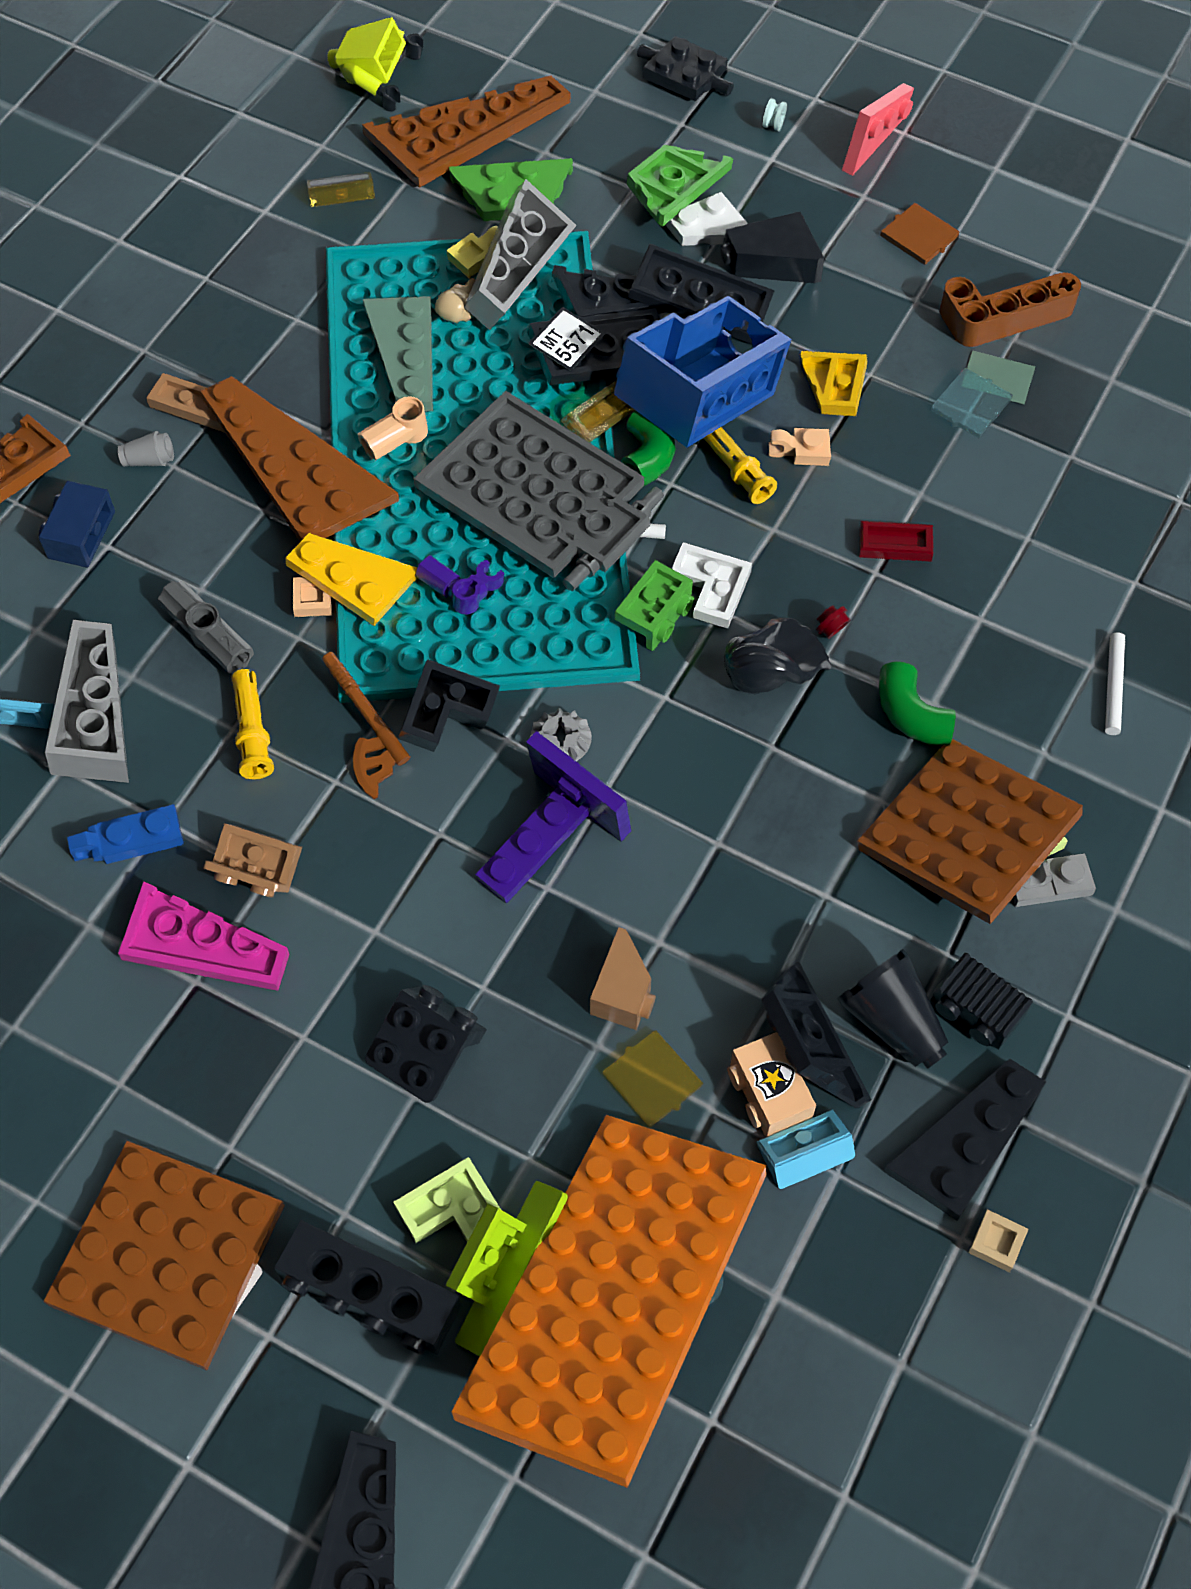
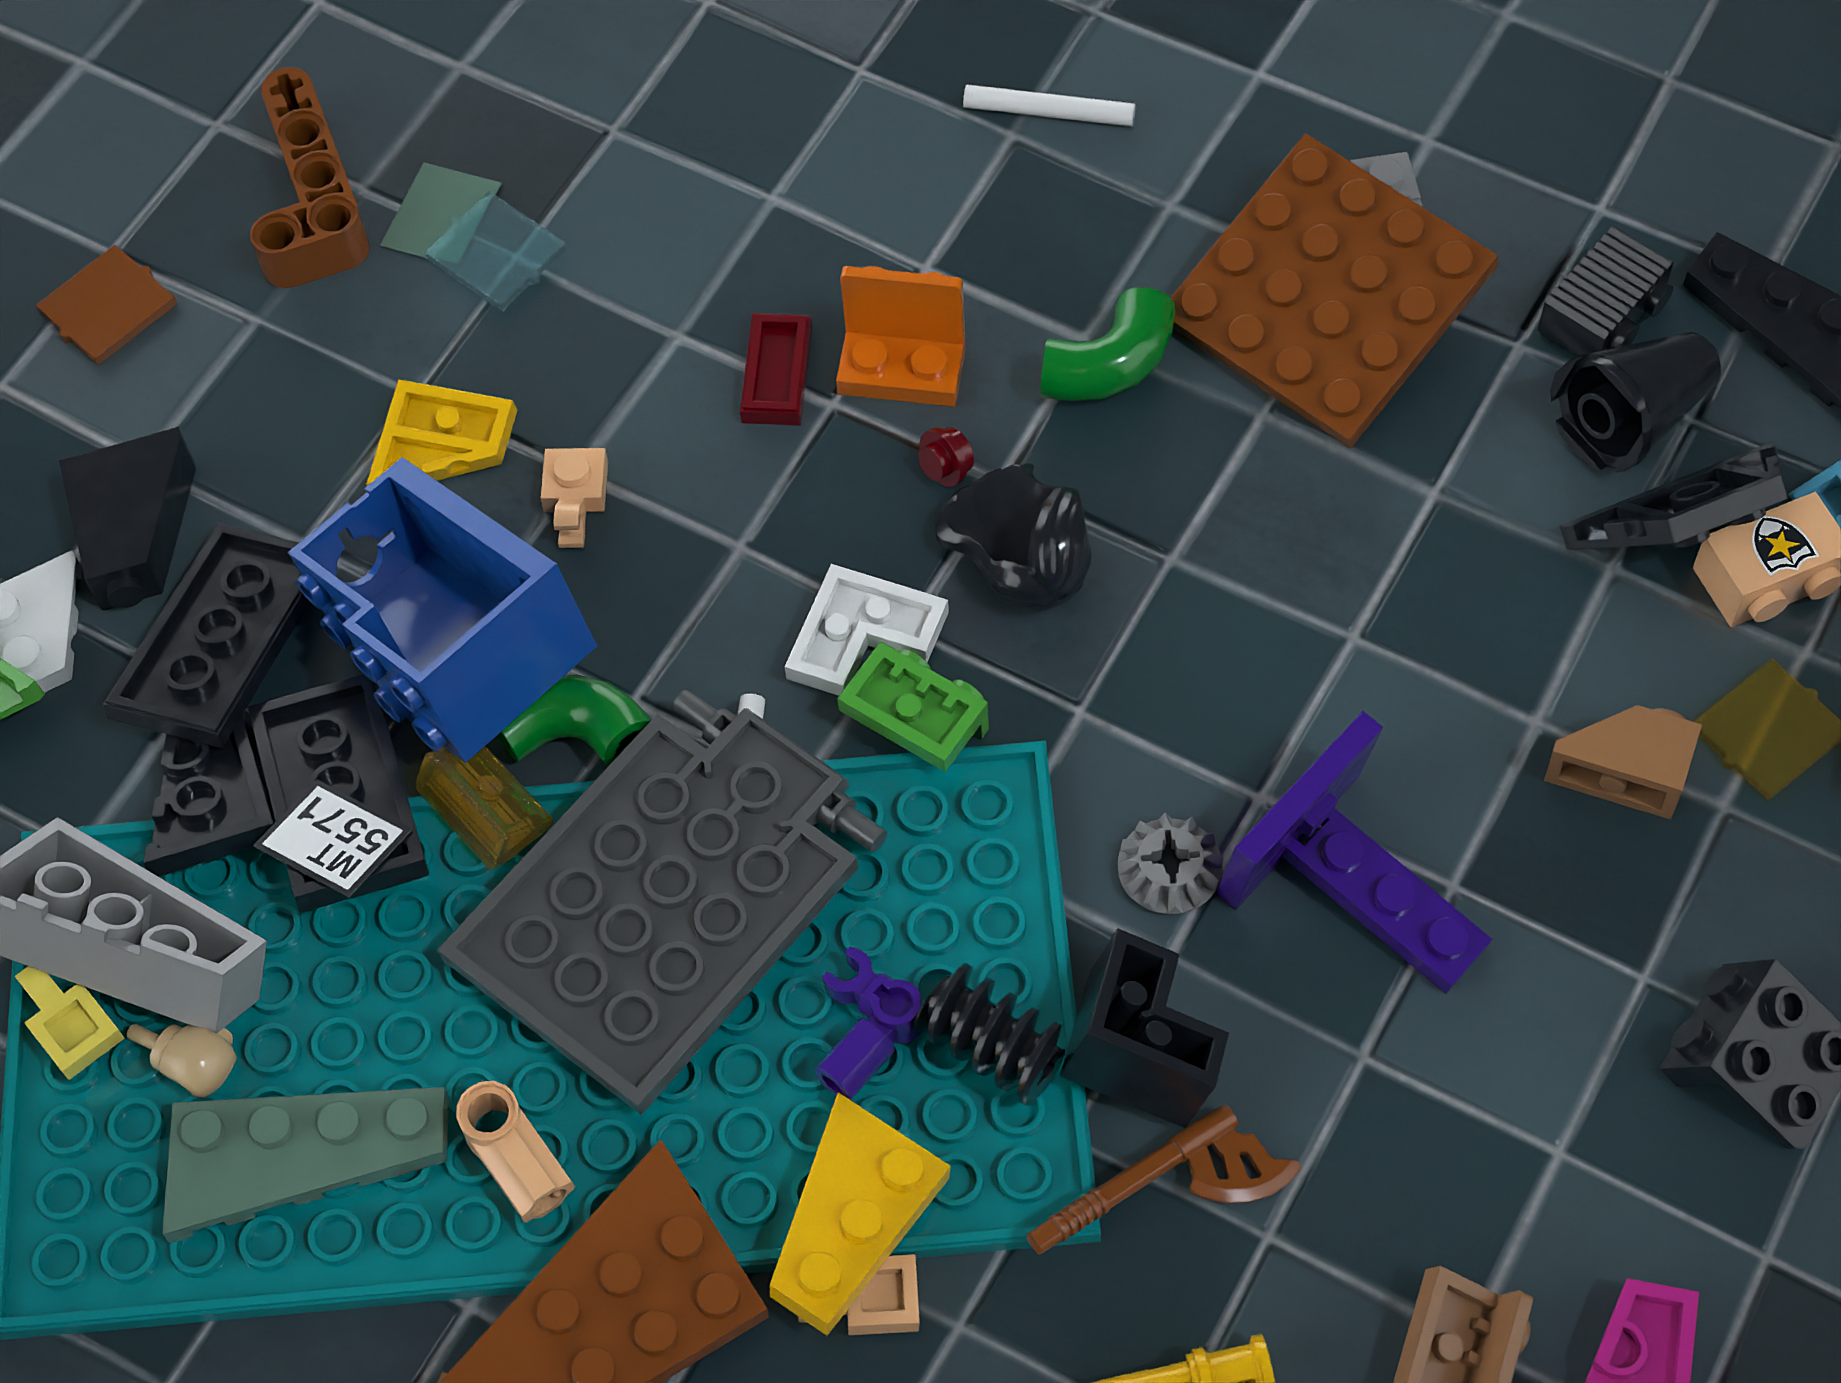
camera: 85 degrees left, 0 degrees up
yellow pin [704,427,778,504] -> none
none -> orange bracket [836,266,966,407]
none -> black piece [913,963,1065,1106]

